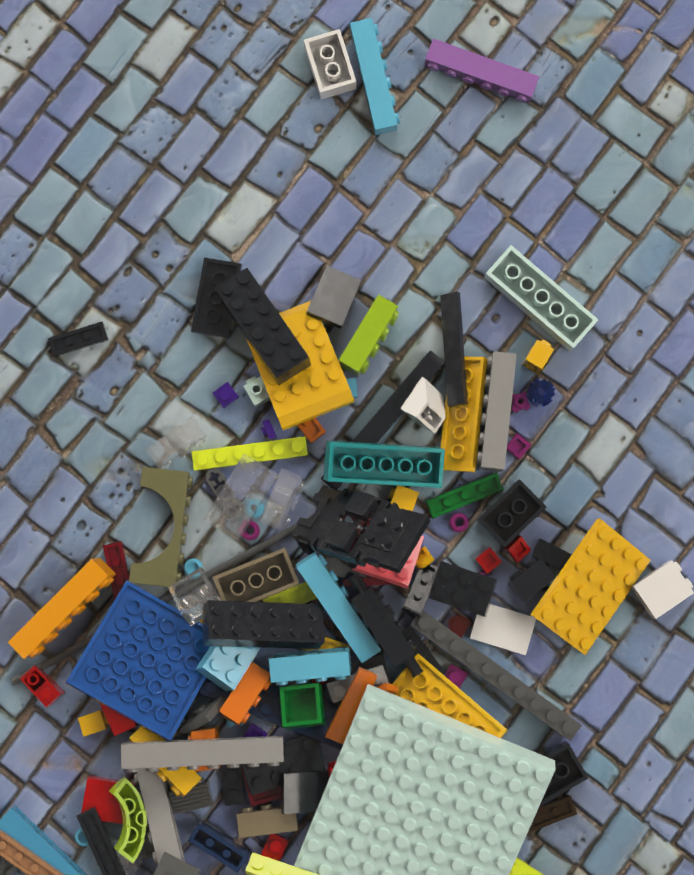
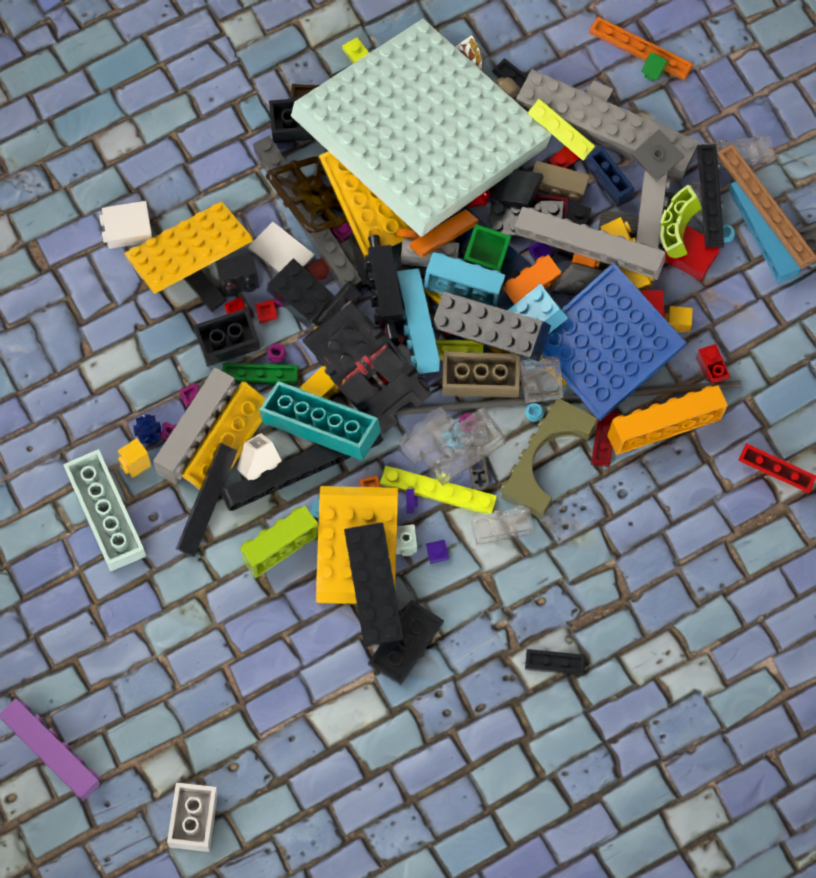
camera: 160 degrees left, 15 degrees down
tile [306,266,361,329] -> none
medium azure brick [350,18,400,135] -> none
none -> dark brown plate [266,156,348,234]

